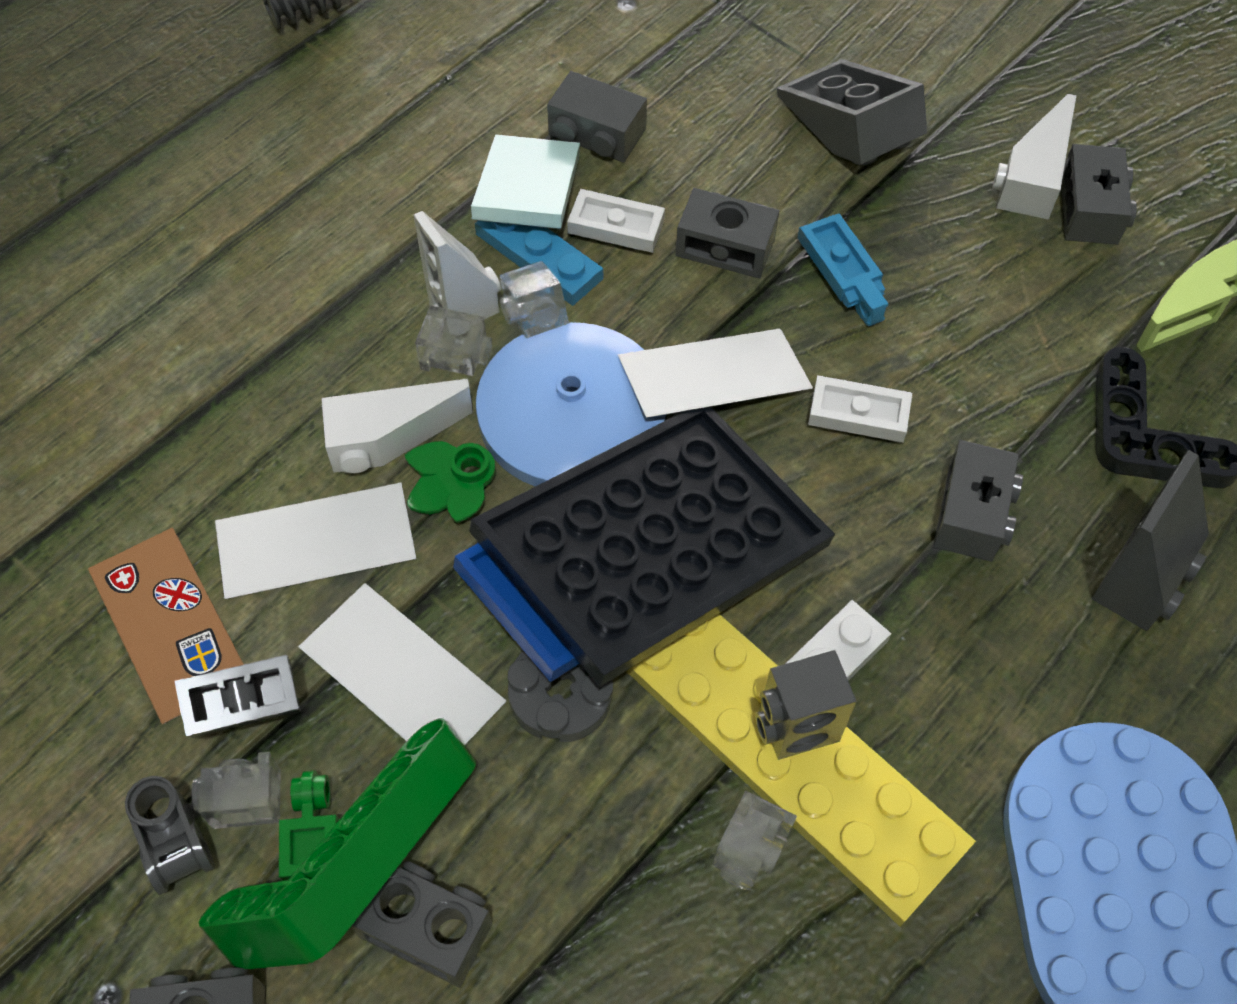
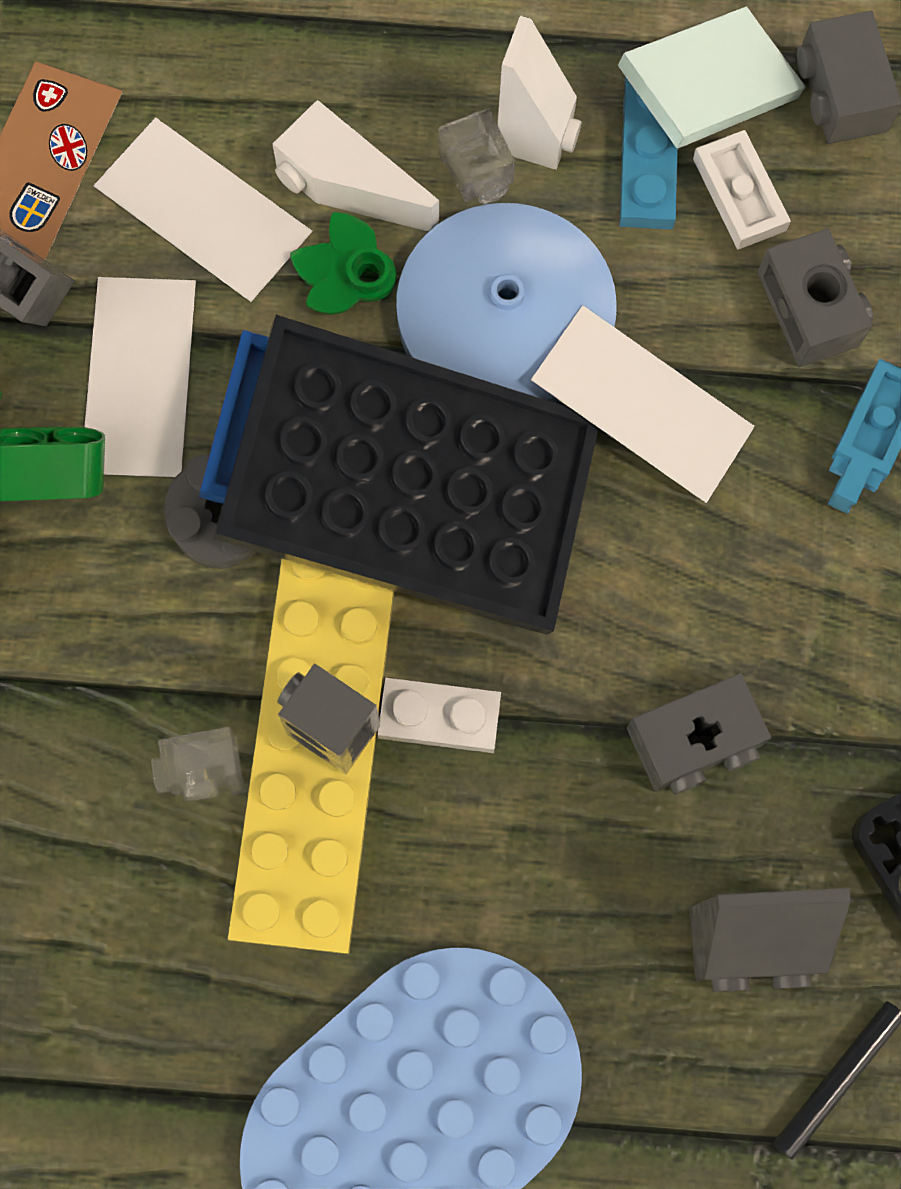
camera: 50 degrees right, 15 degrees up
clear brick [499,261,569,338] -> none
white plate [808,375,912,443] -> none

